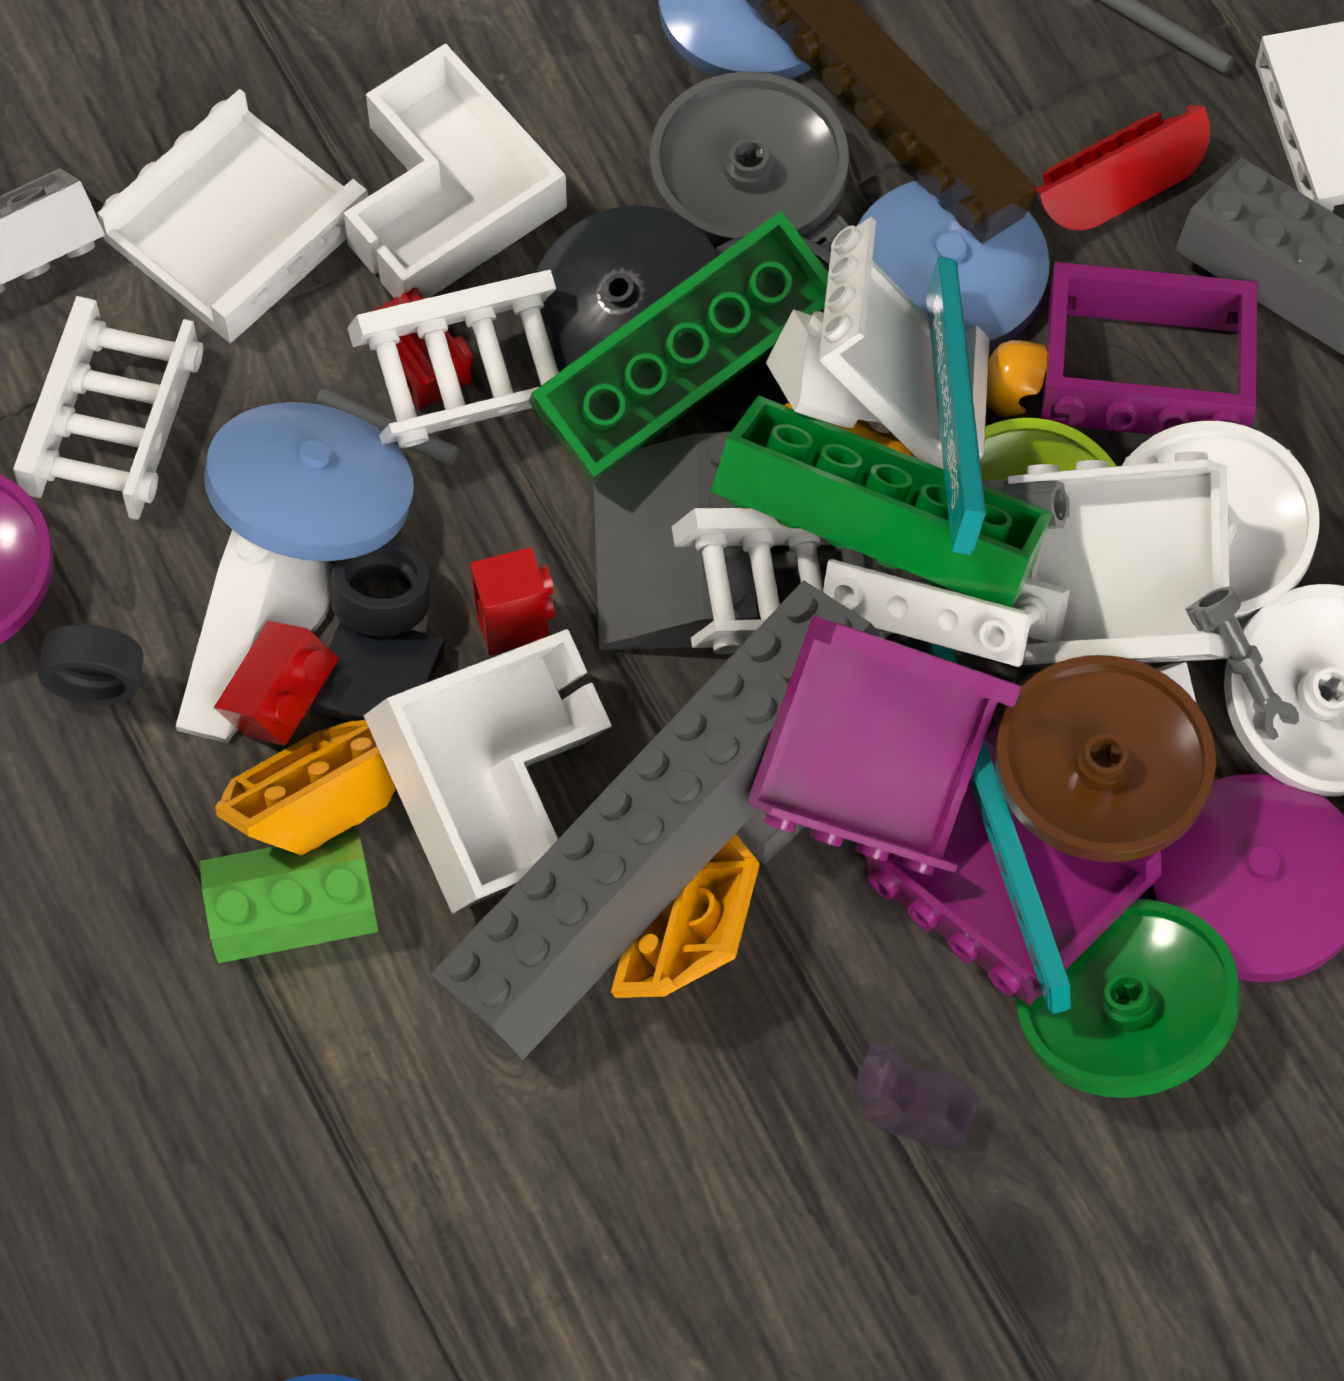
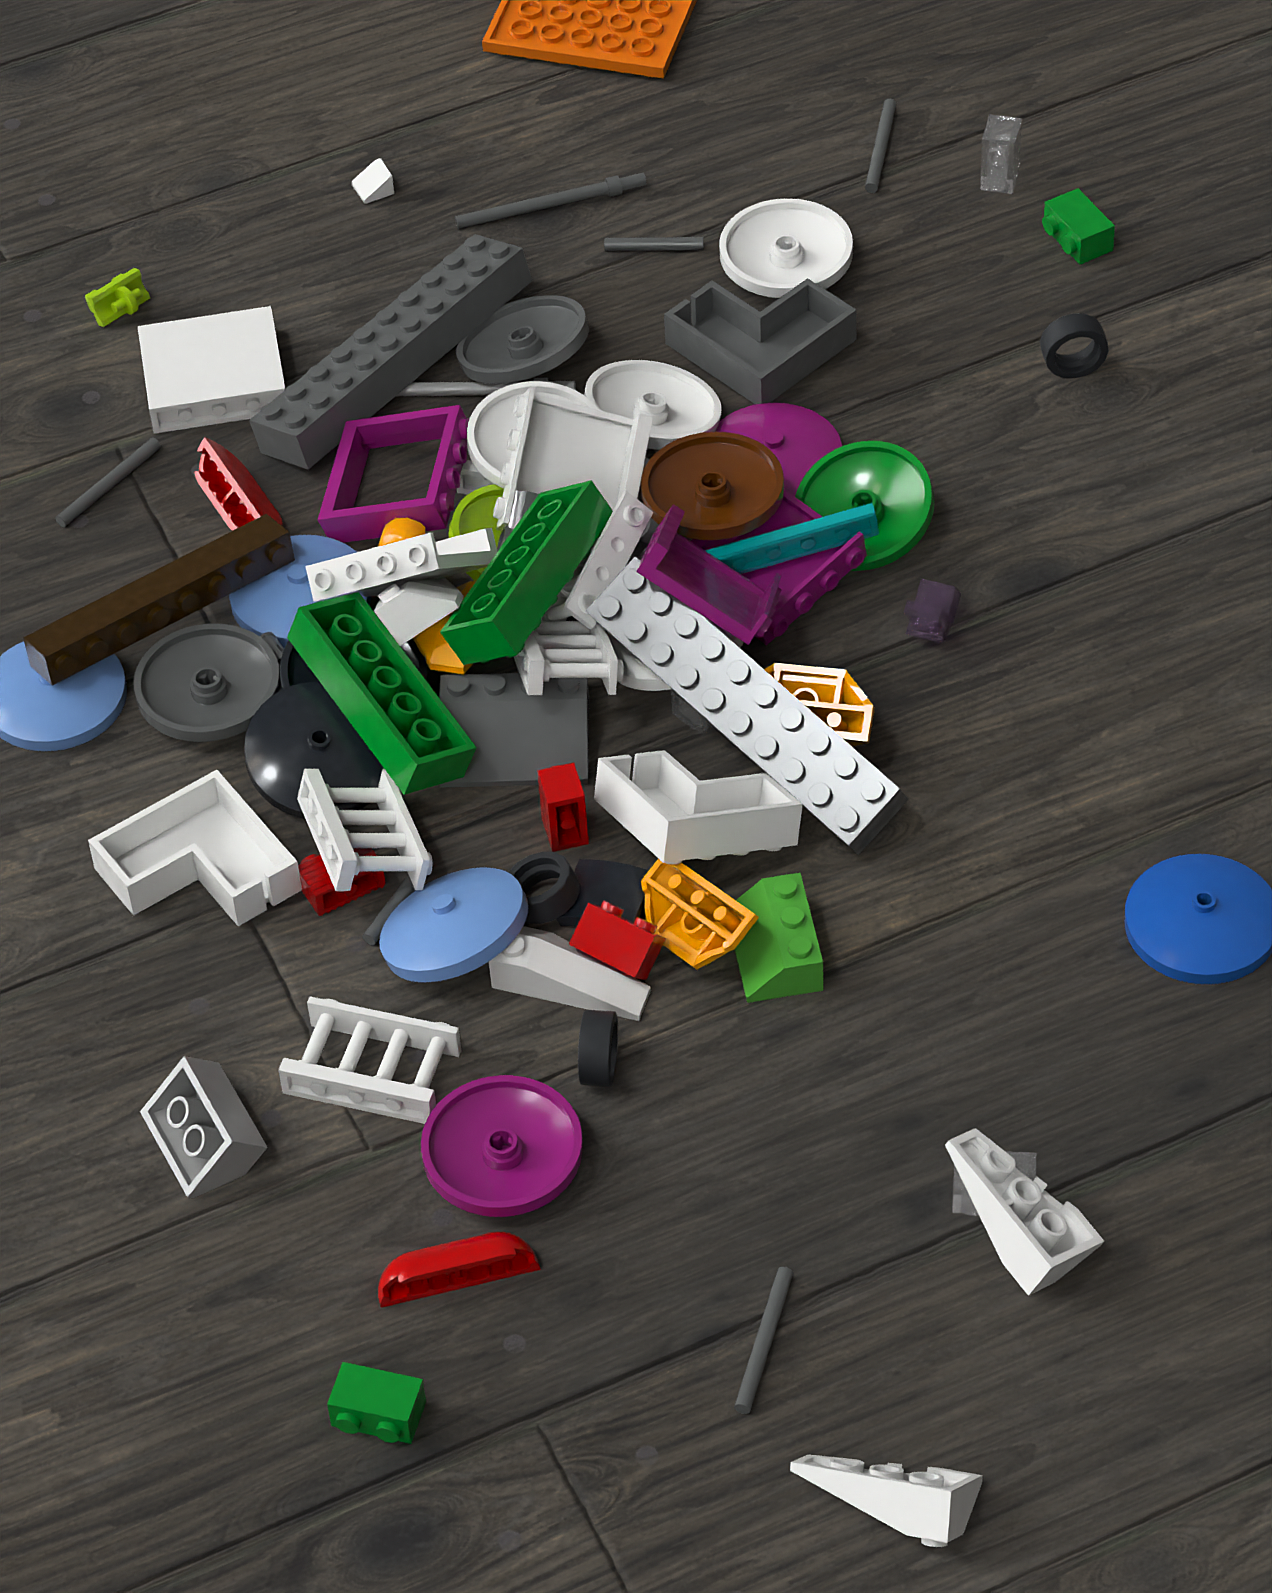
camera: 85 degrees left, 15 degrees down
white panel [97,89,368,344] -> none
teal tile [926,256,986,555] -> none
dark grey piece [1185,586,1299,740] -> none

